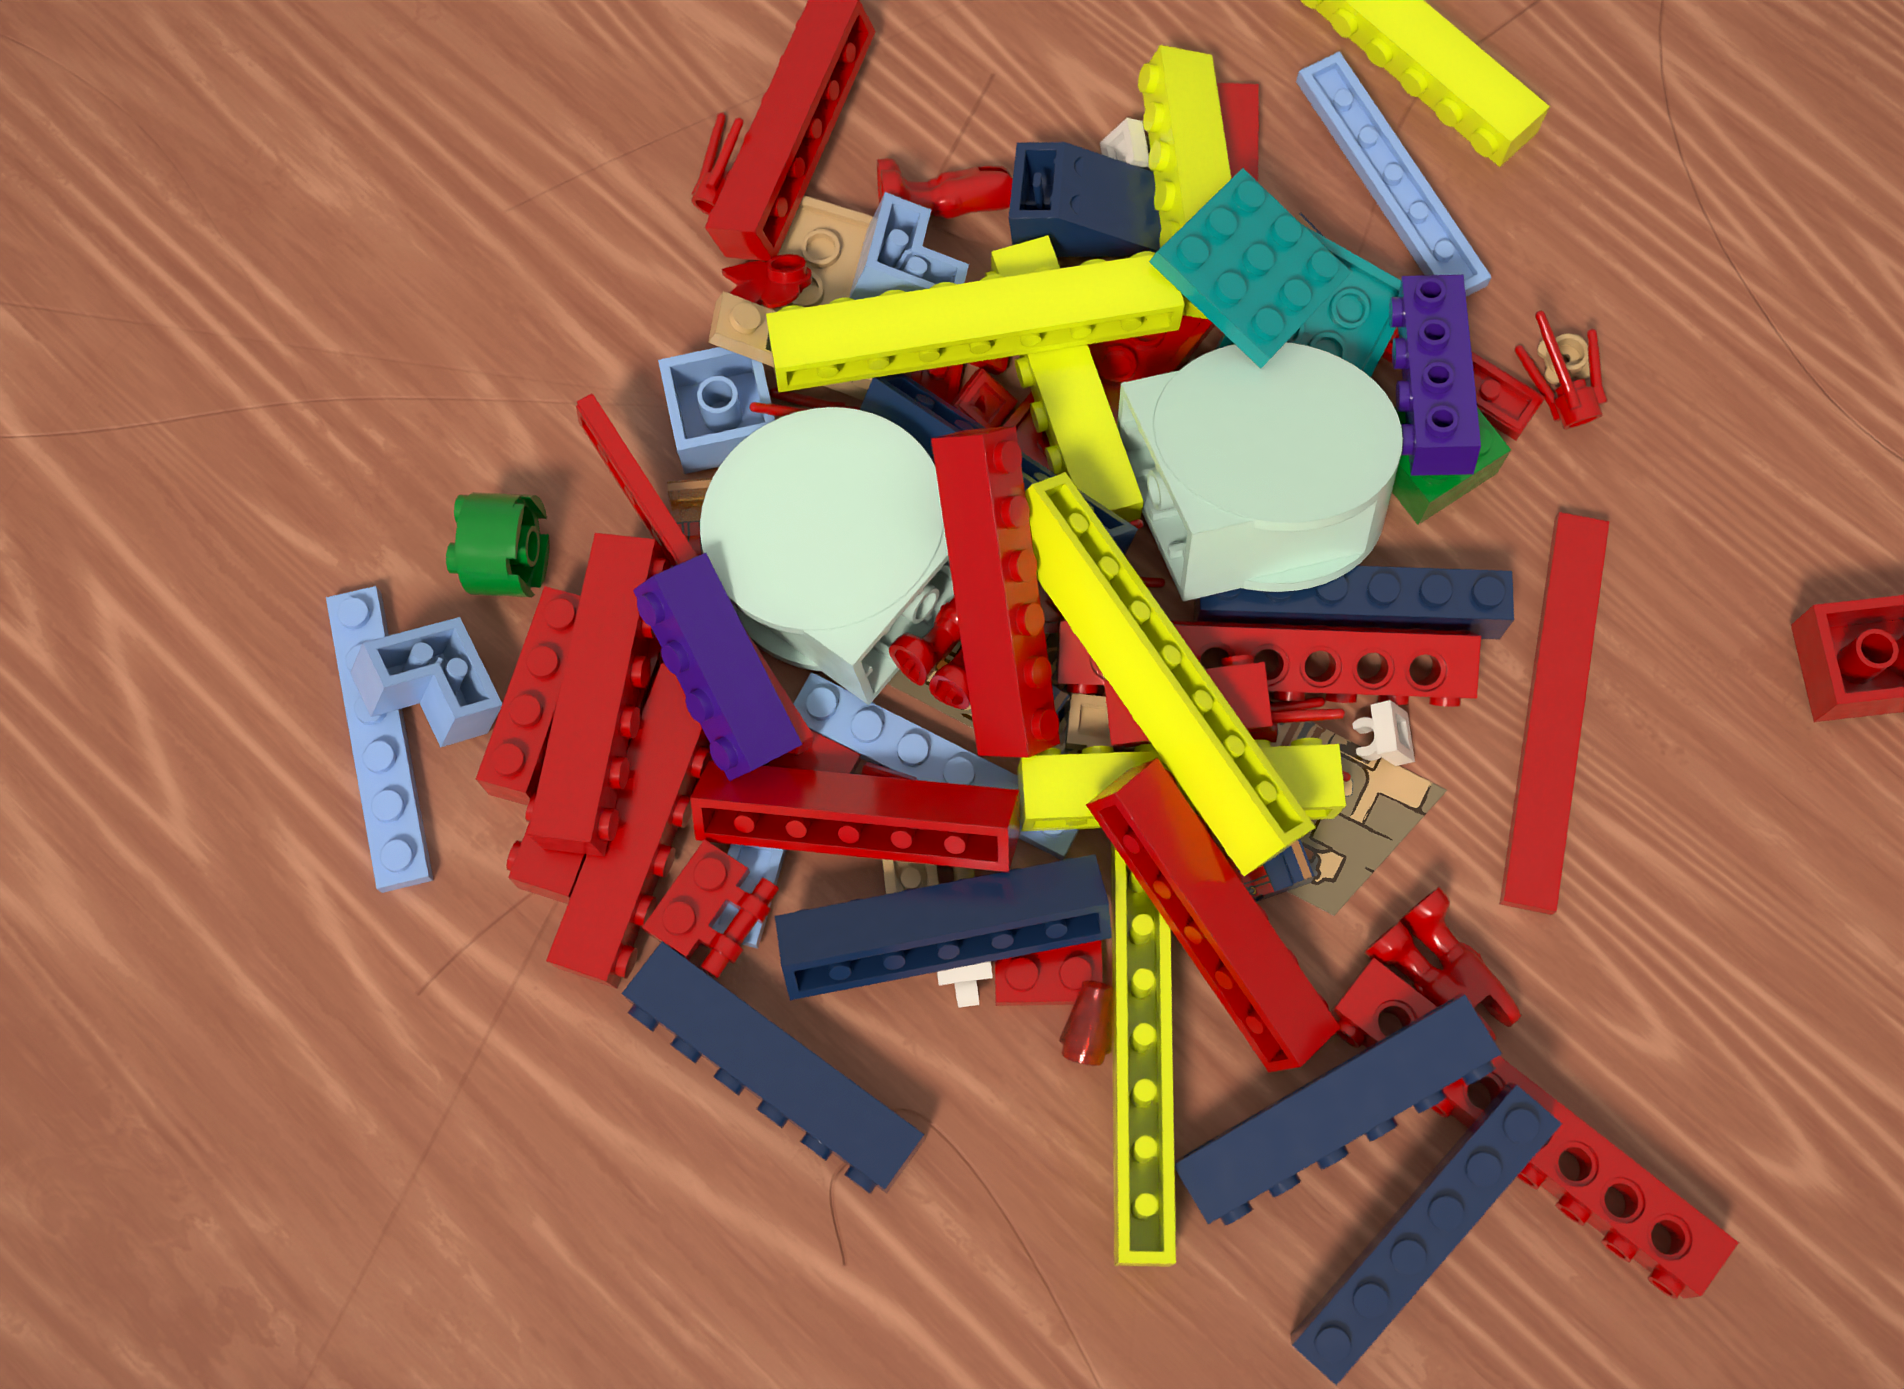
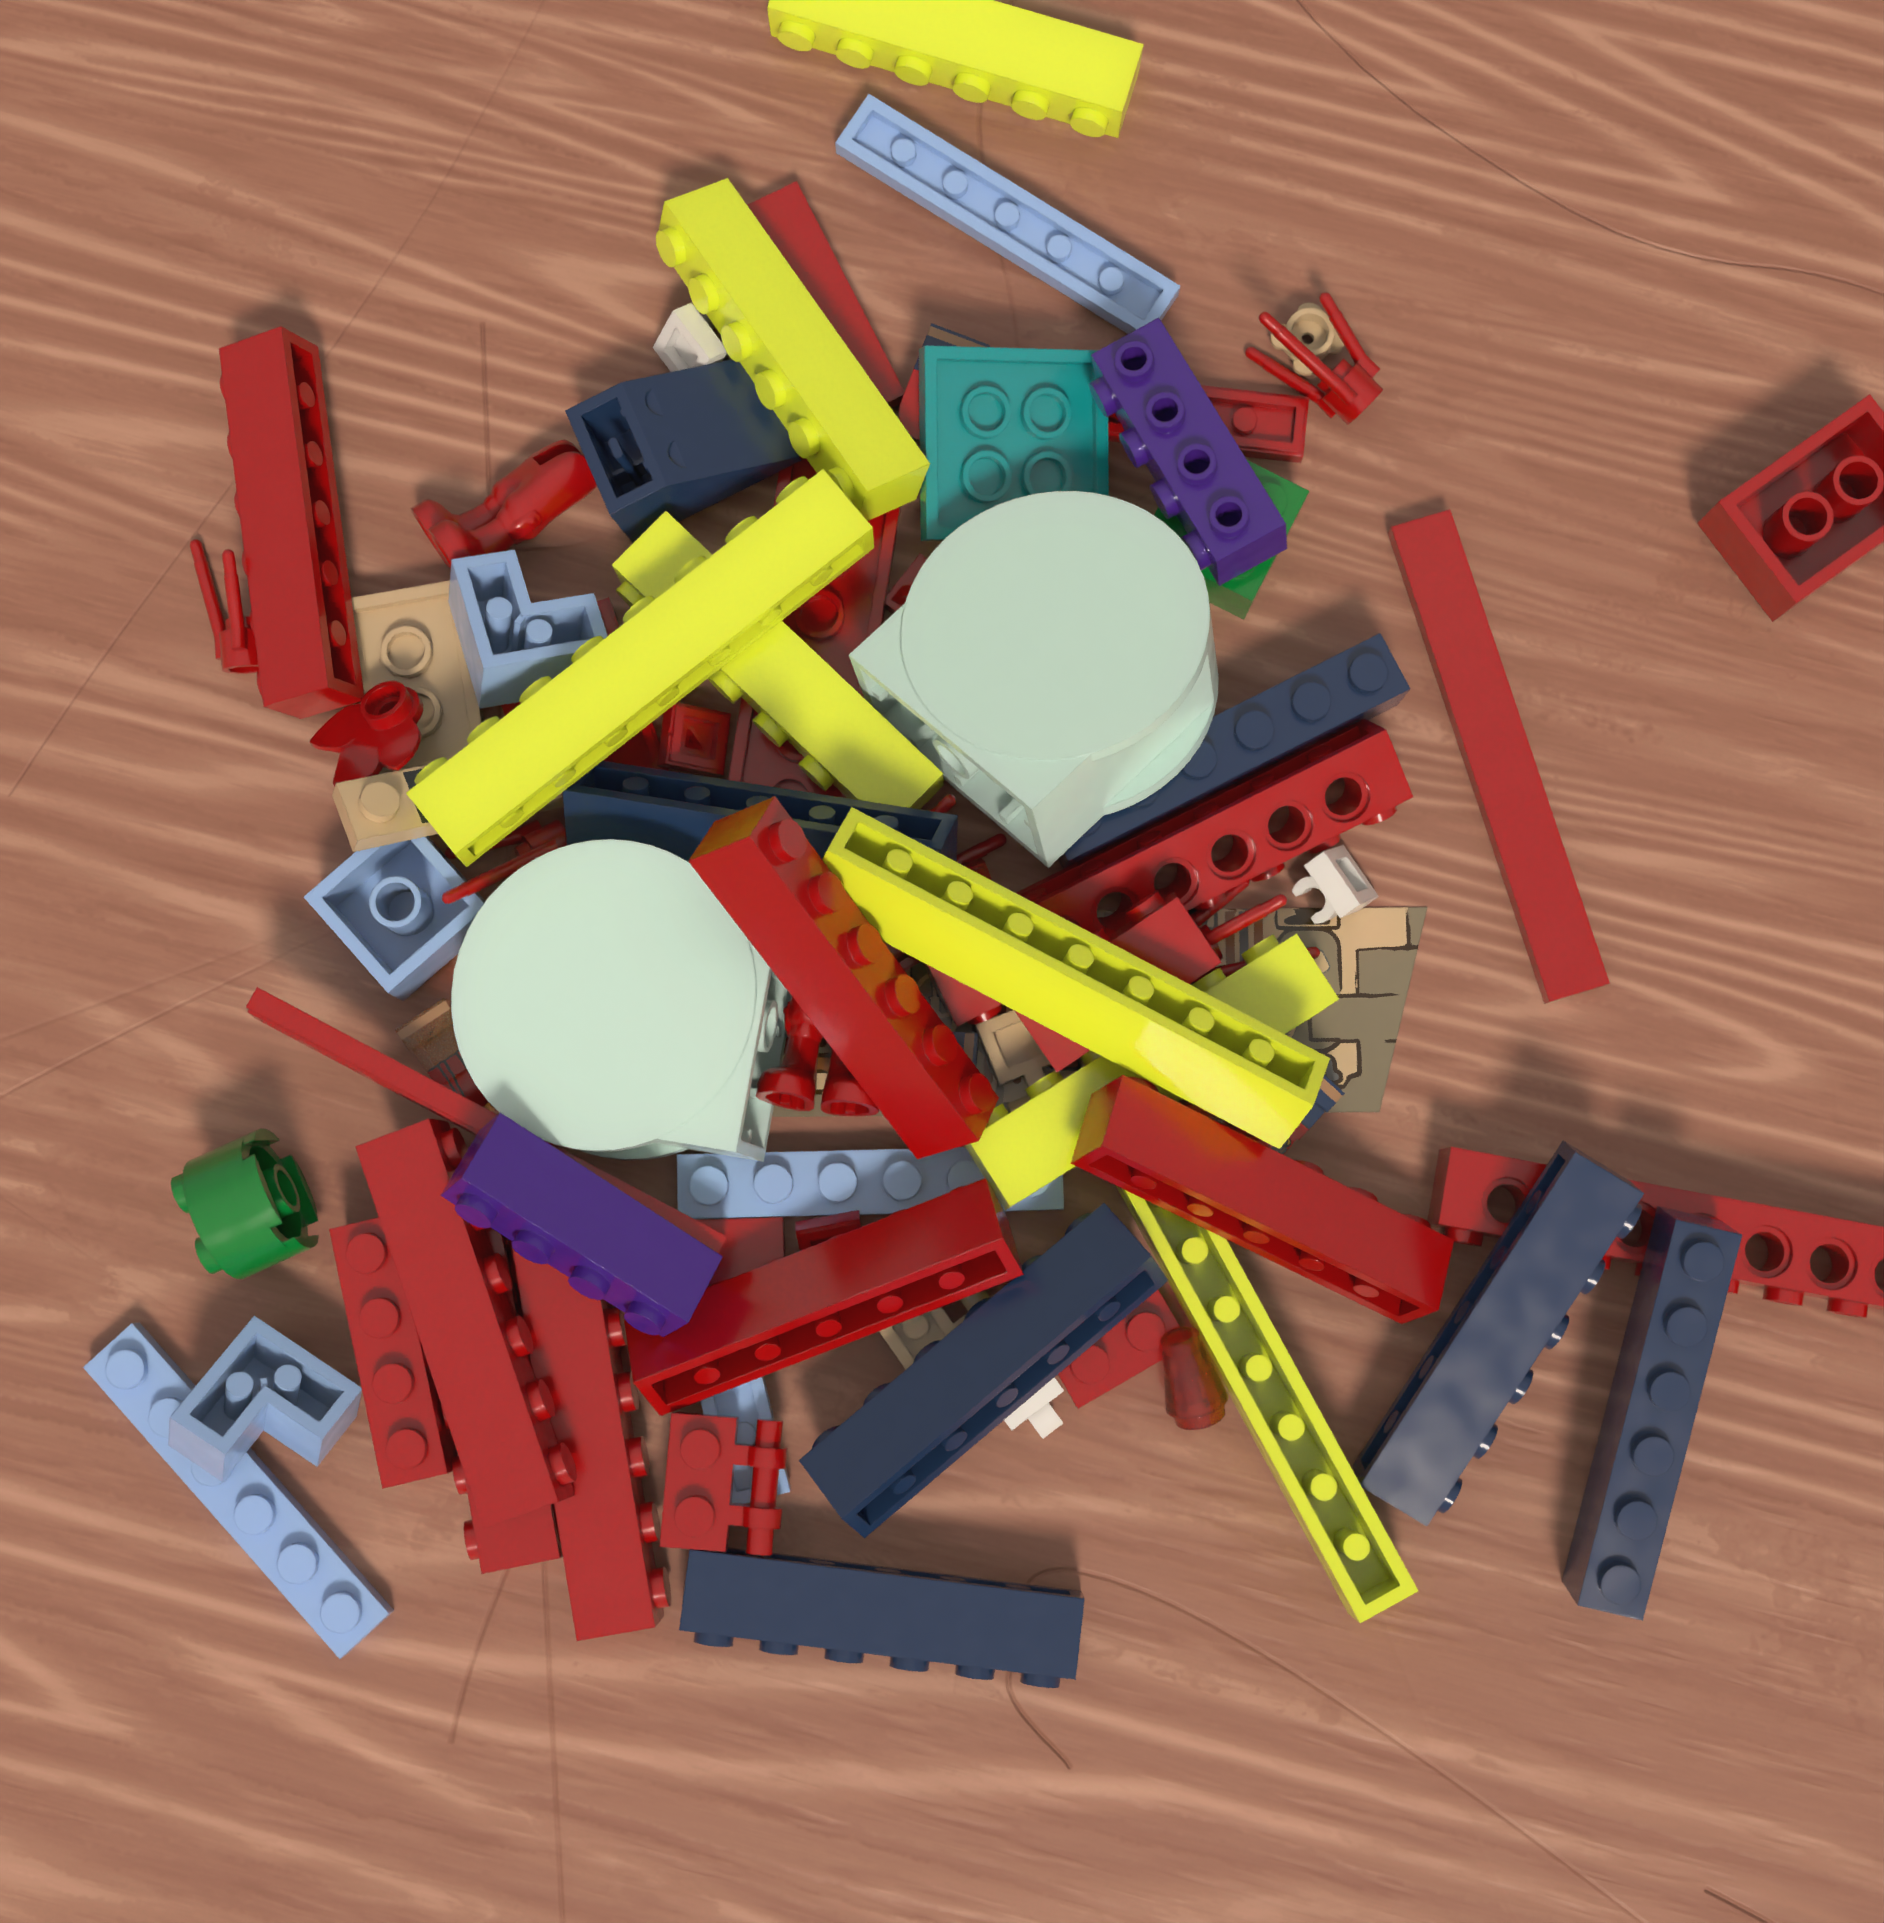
camera: 30 degrees left, 10 degrees up
teal plate [1149,168,1352,369] -> none
red piece [1364,886,1522,1042] -> none

